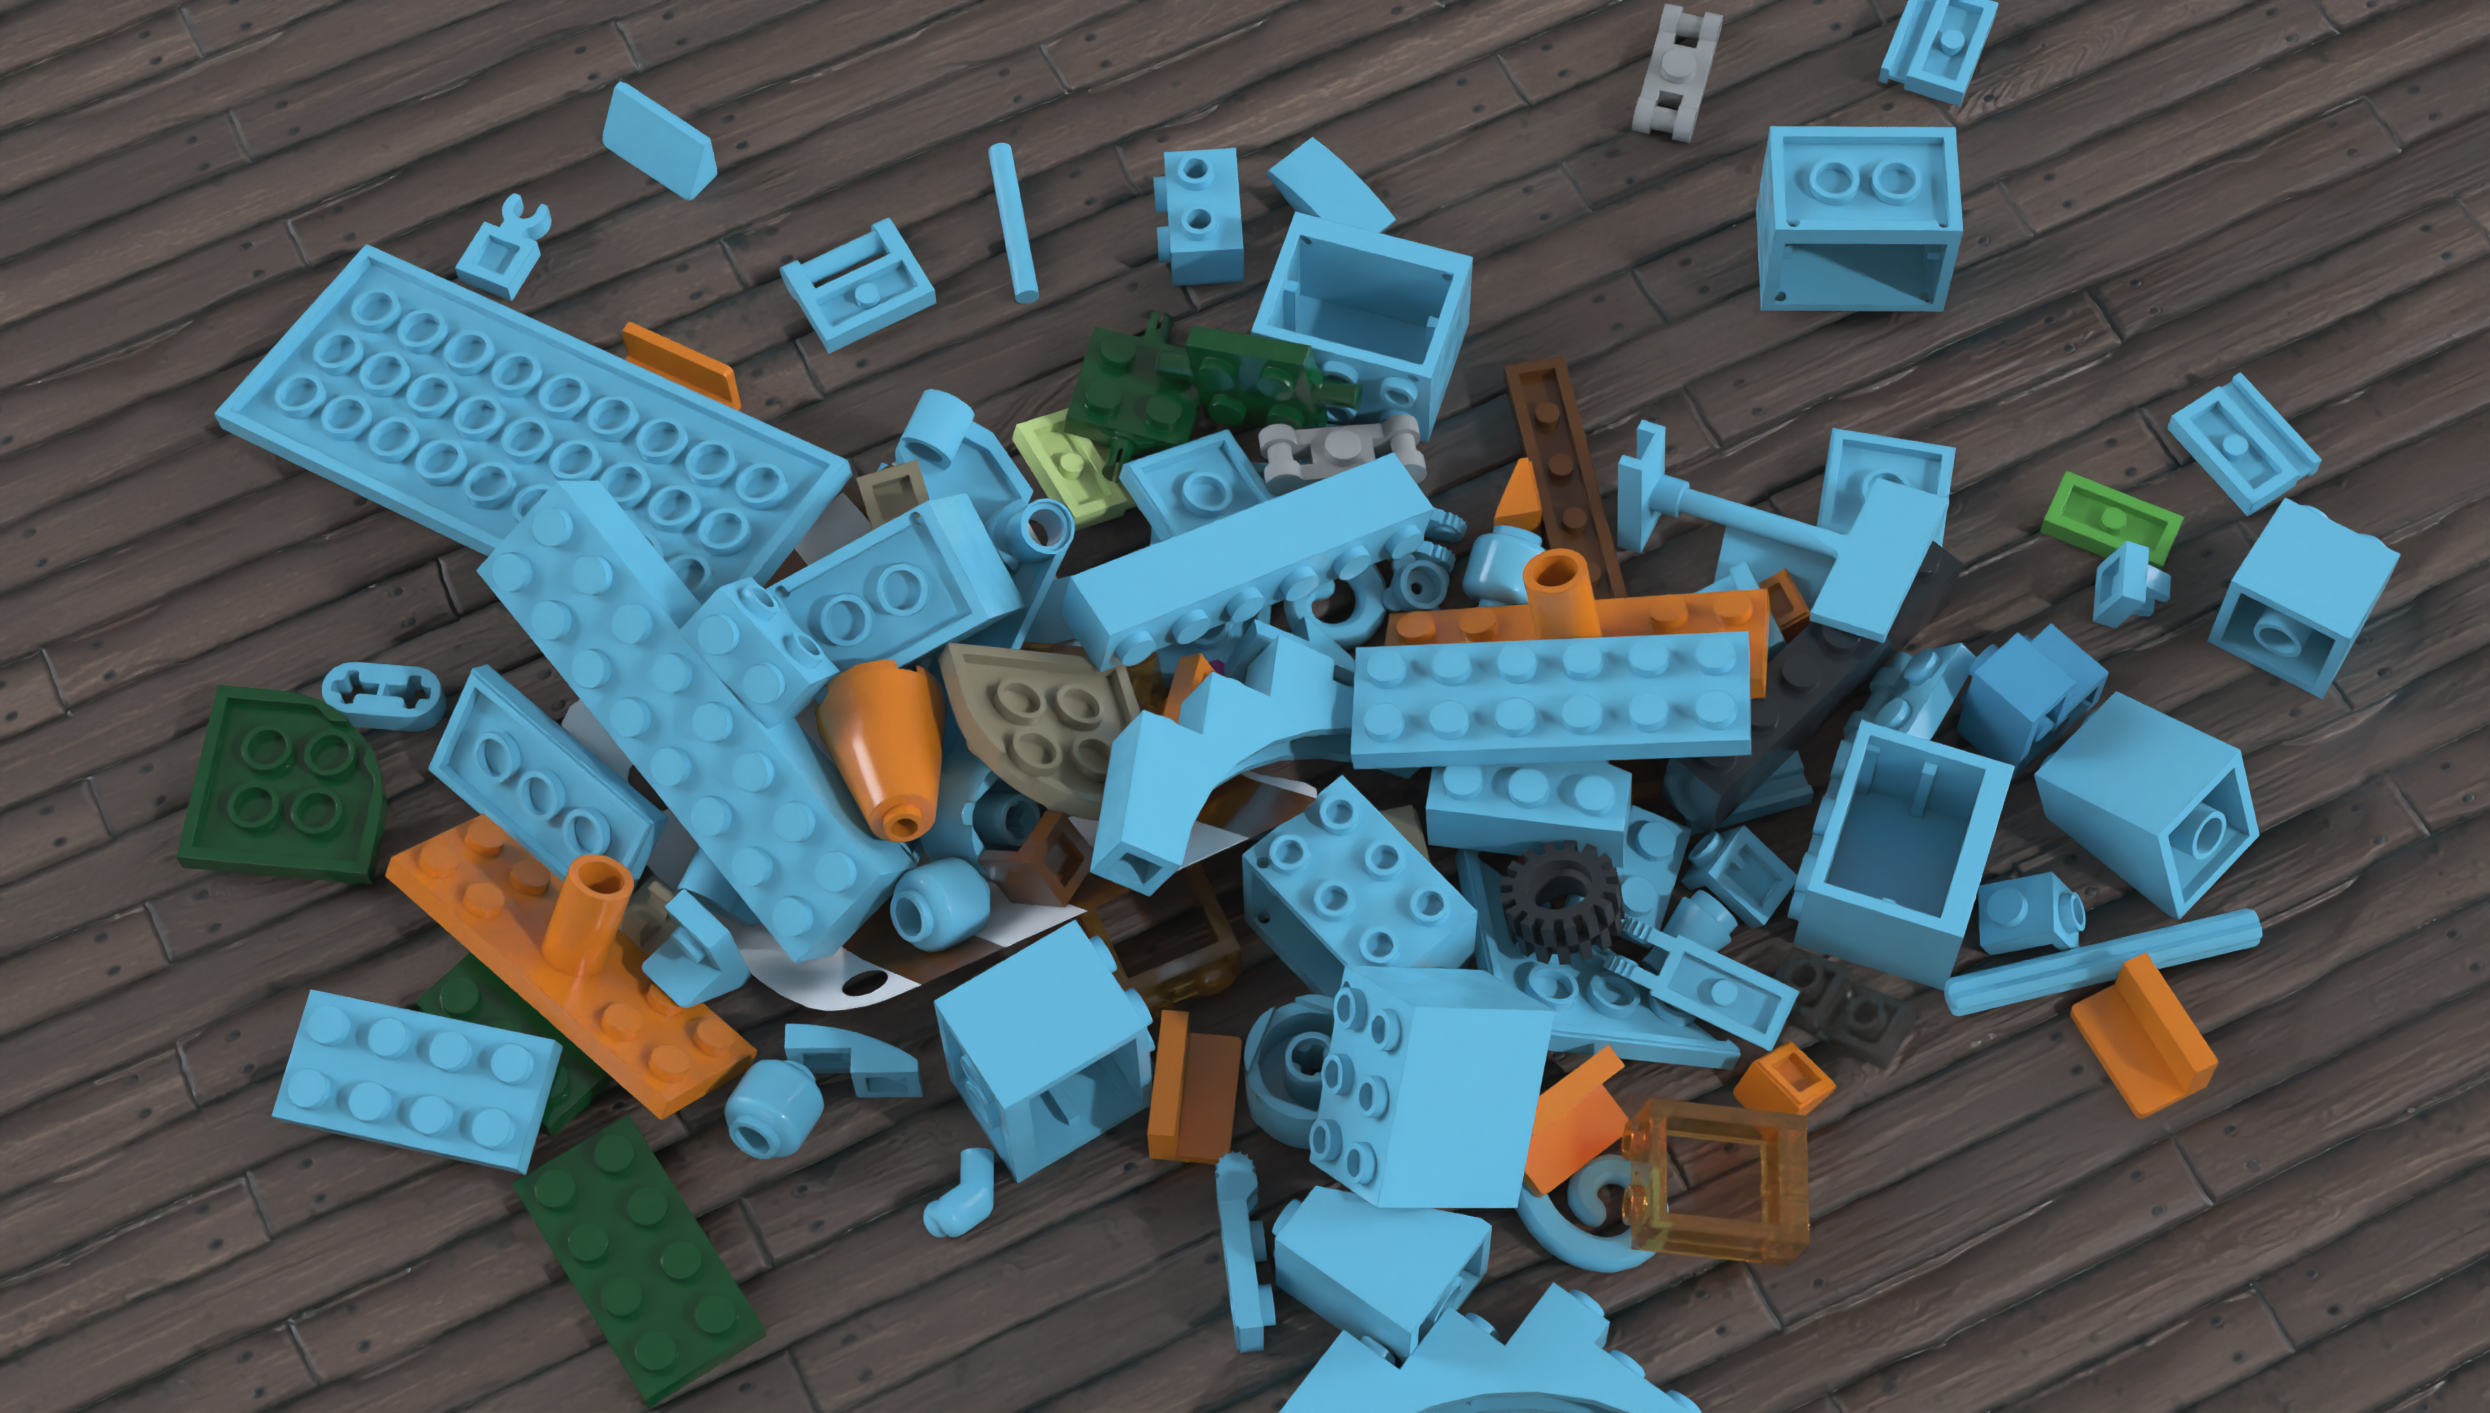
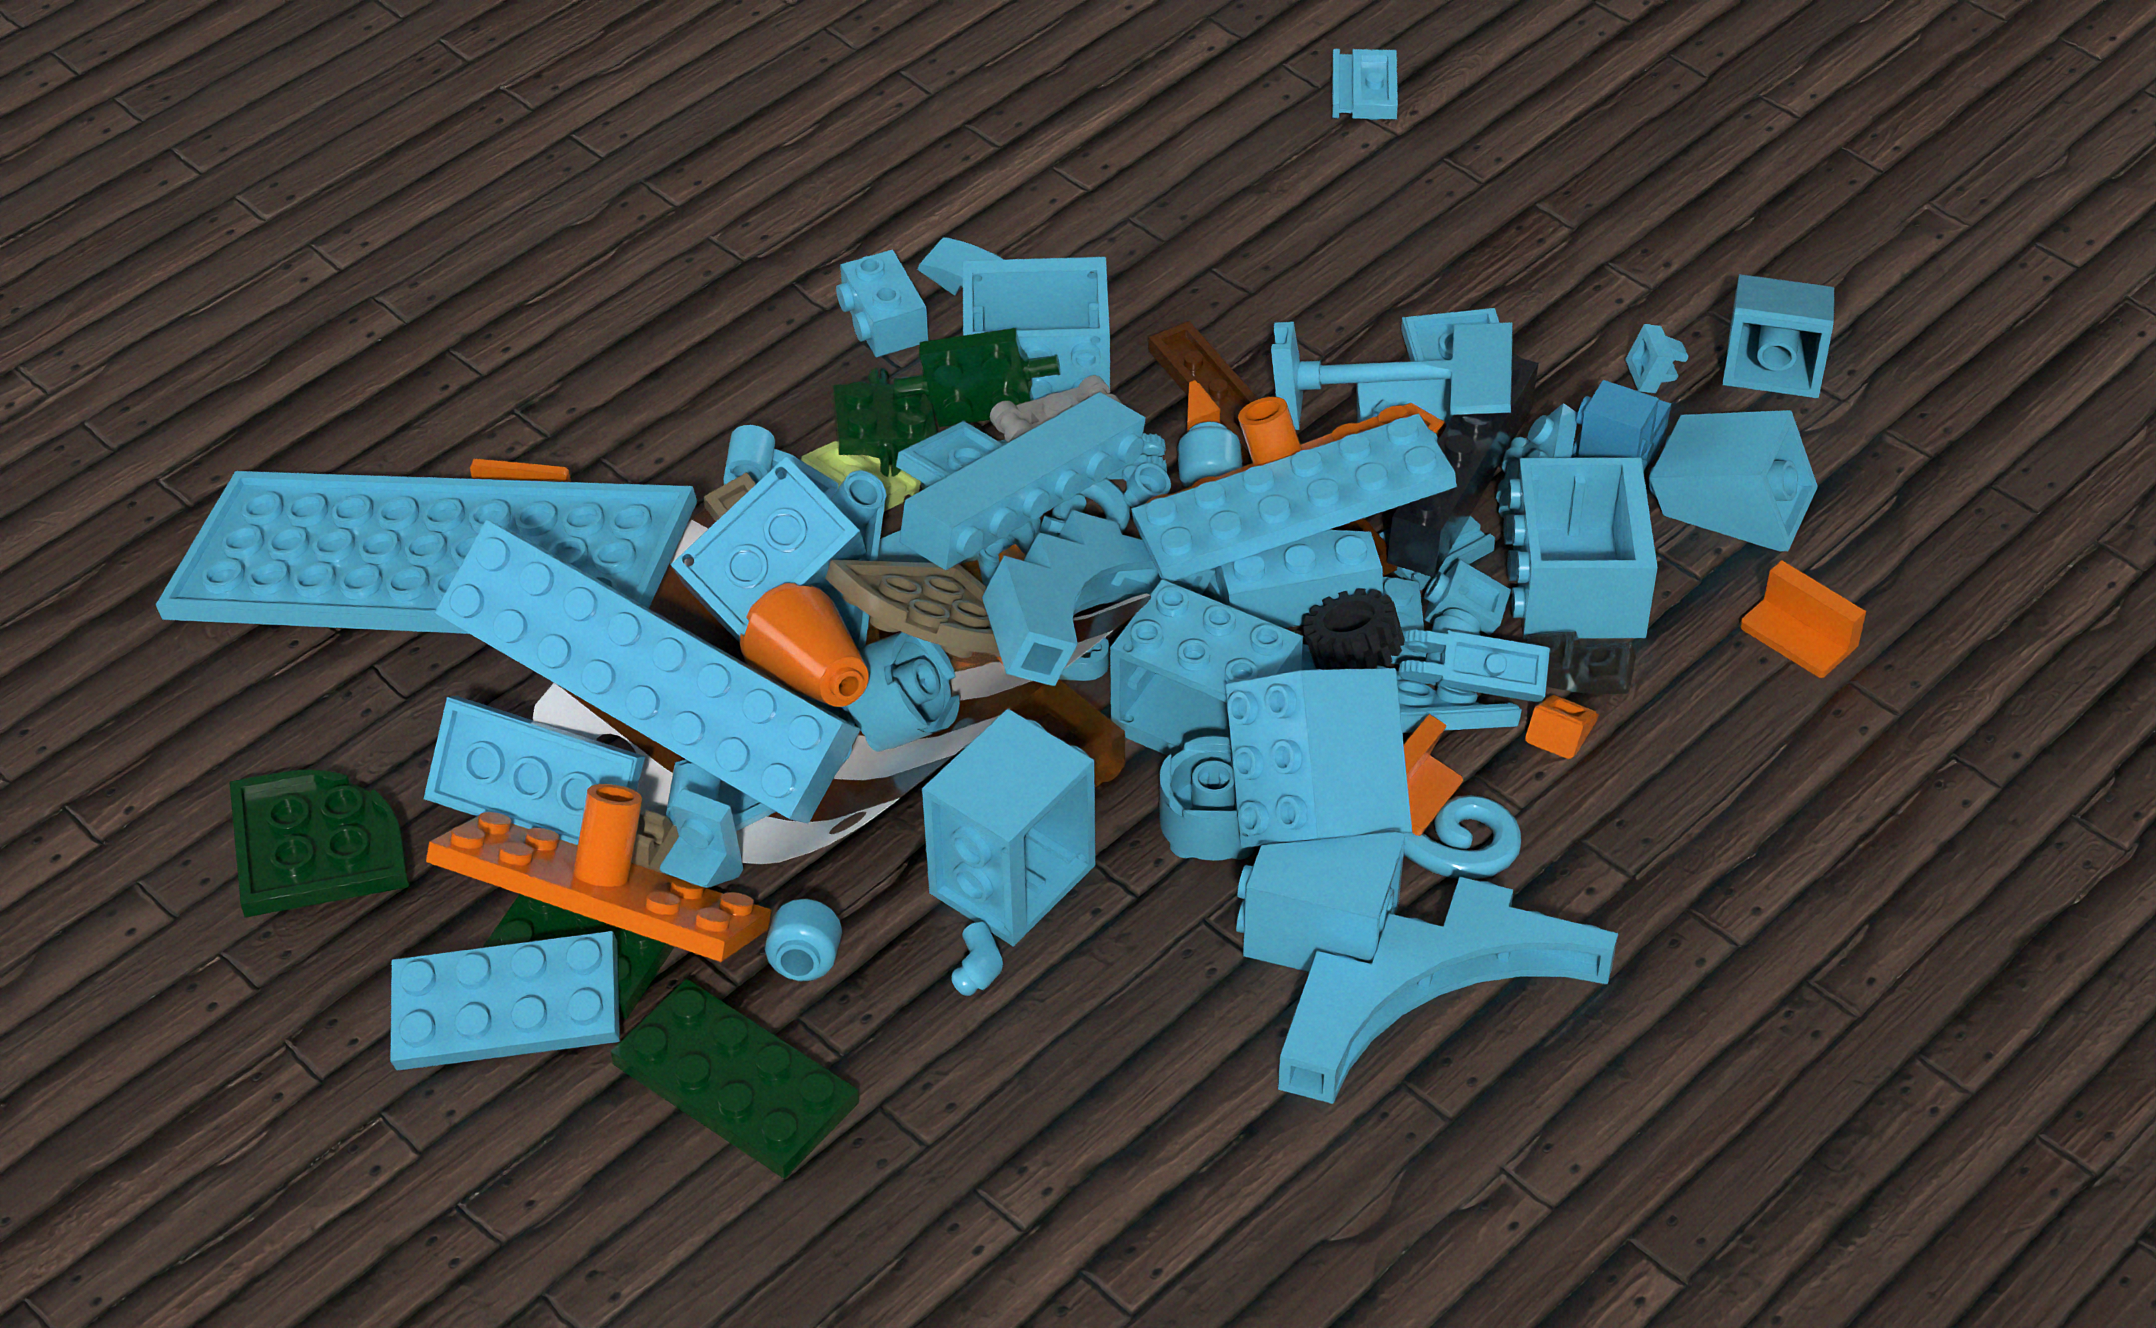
camera: 20 degrees left, 15 degrees down
medium azure beam [322,662,447,732] -> none
medium azure plate [455,193,552,301] -> none
medium azure slope [603,81,718,201] -> none
medium azure brick [677,576,840,729] -> none
medium azure plate [780,218,937,354] -> none
medium azure slope [784,1024,923,1098] -> none
medium azure head [890,857,991,953] -> none
reddish brown panel [977,811,1094,907] -> none
medium azure bar [988,143,1039,304] -> none
orange panel [1147,1010,1242,1164] -> none
medium azure hinge [1215,1150,1276,1353] -> none
clear orange window [1622,1098,1810,1266] -> none
light grey plate [1631,3,1723,143] -> none
medium azure container [1756,126,1963,312] -> none
medium azure axle [1944,908,2263,1016] -> none
medium azure bracket [1978,872,2086,955] -> none
bright green plate [2040,471,2184,571] -> none
medium azure plate [2167,372,2322,517] -> none

